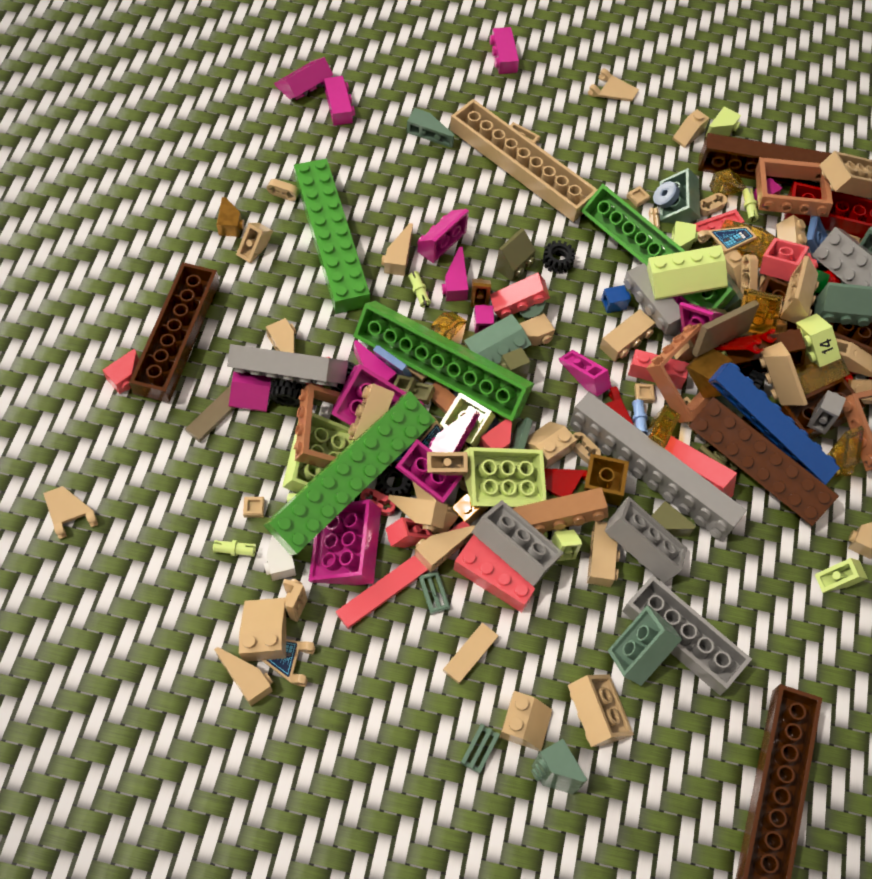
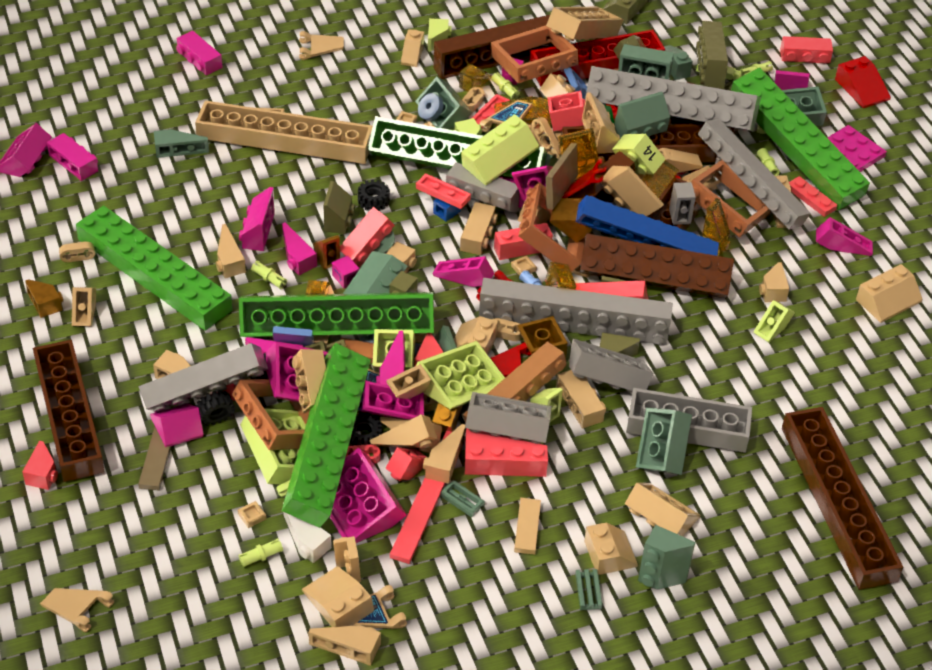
camera: 30 degrees left, 15 degrees down
none -> coral plate [416,173,471,209]

